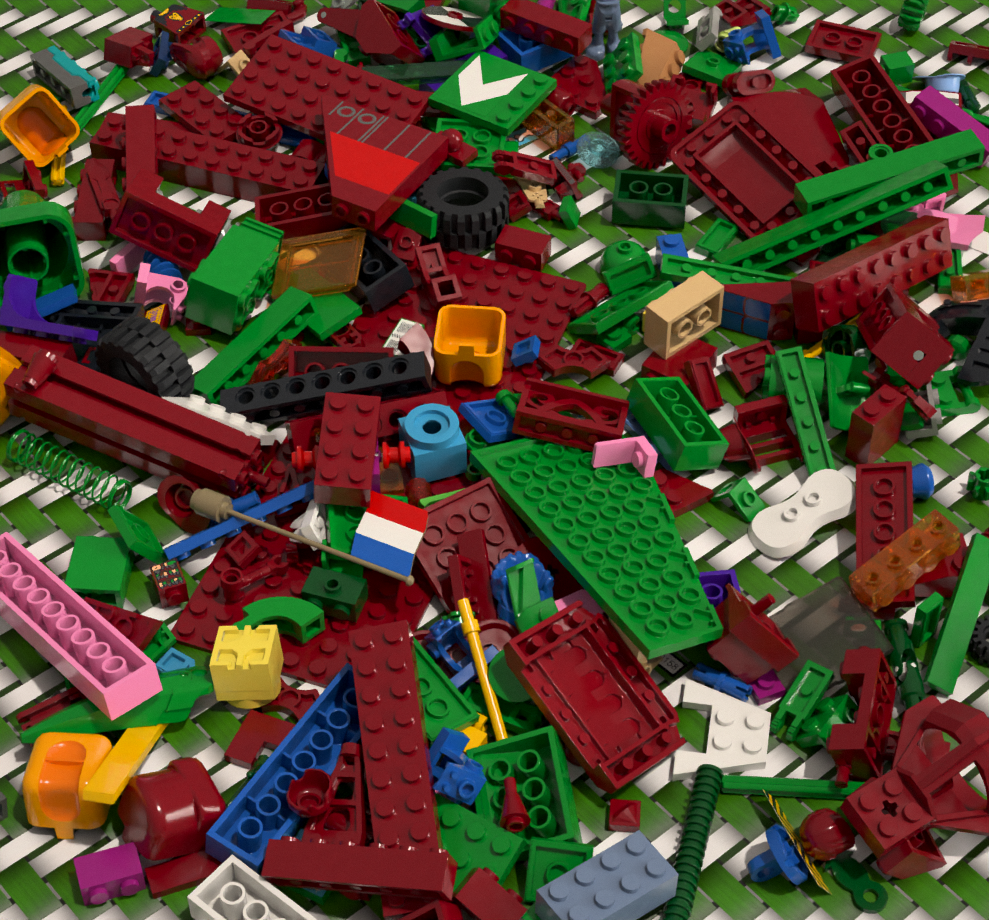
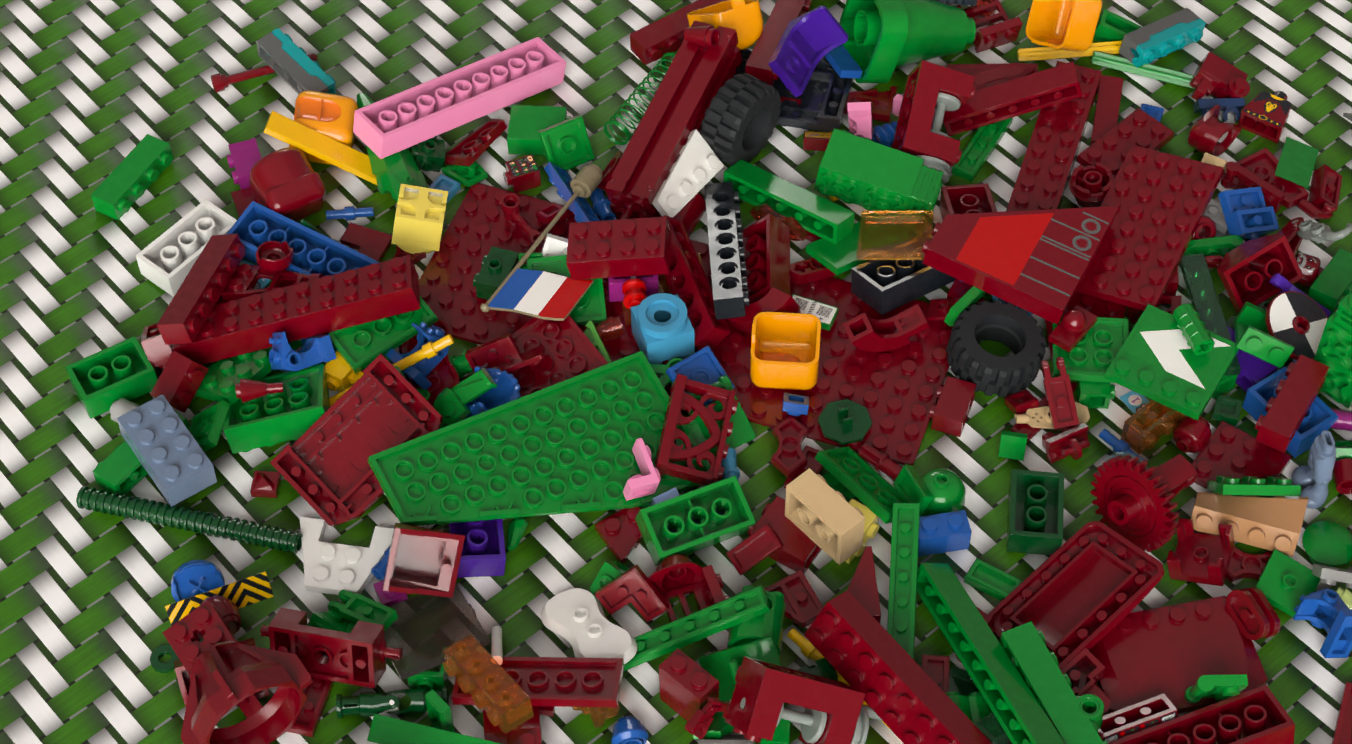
camera: 90 degrees right, 5 degrees up
green arch [232,596,325,644] -> none
green axle [721,775,865,799] -> none
none -> blue bar [326,206,374,221]
none -> white bar [491,626,503,666]
none -> dark red tile [594,565,670,622]
none -> dark green piece [818,399,872,445]
none -> green axle [1172,303,1215,355]
none -> green plate [1184,674,1248,704]
none -> dark red plate [1227,76,1250,98]

